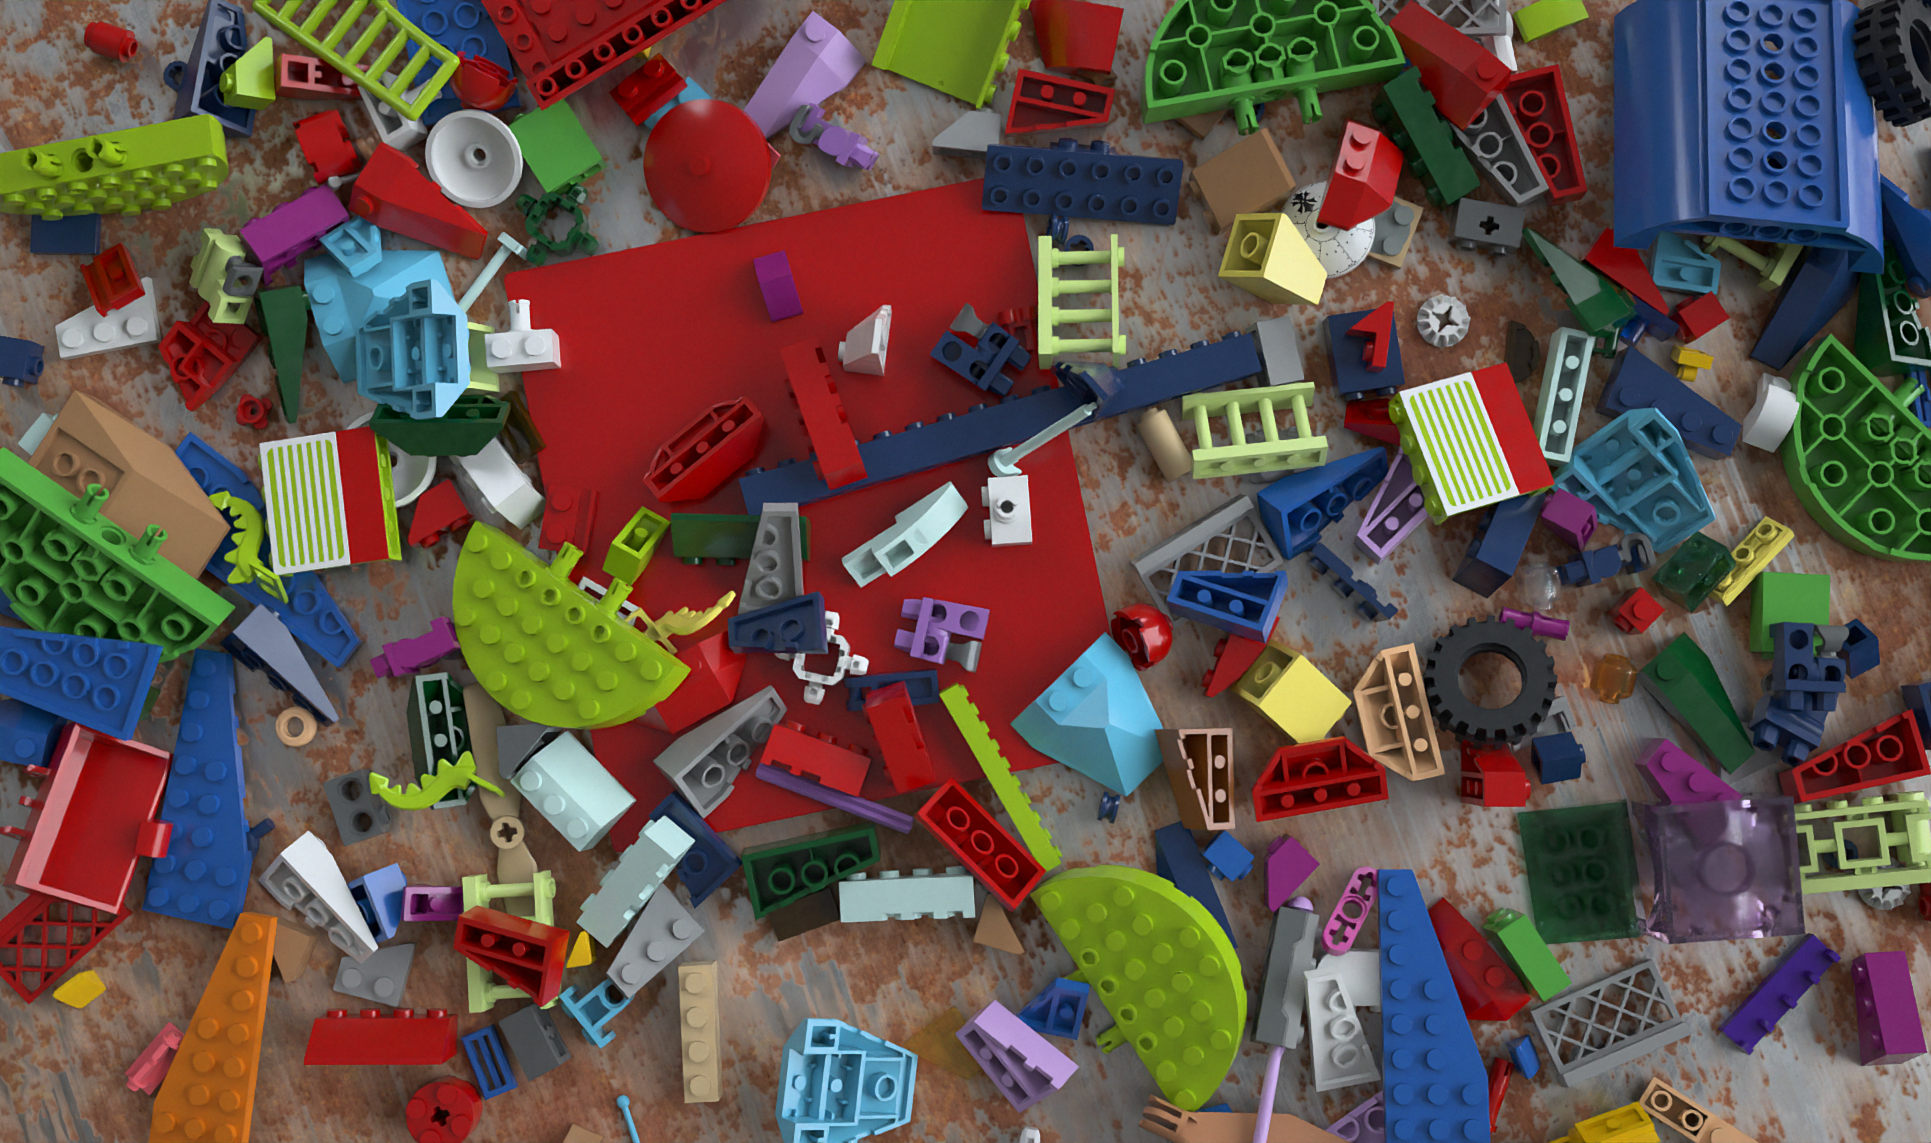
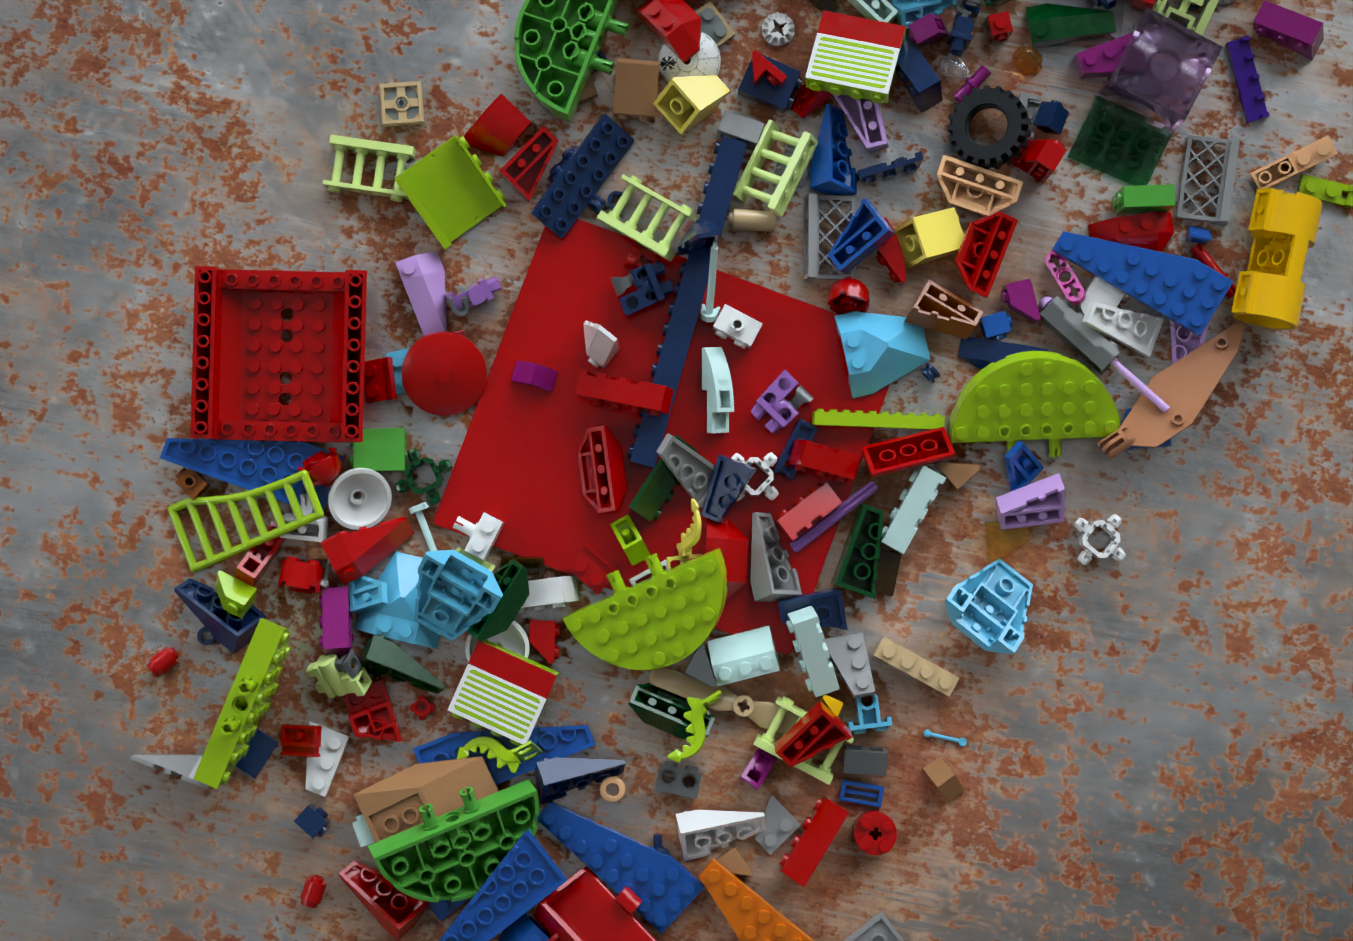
camera: 60 degrees left, 0 degrees up
blue slope [347,863,407,944] -> none
magenta hips [370,616,464,678] -> none
light grey slope [932,108,1002,160] -> none

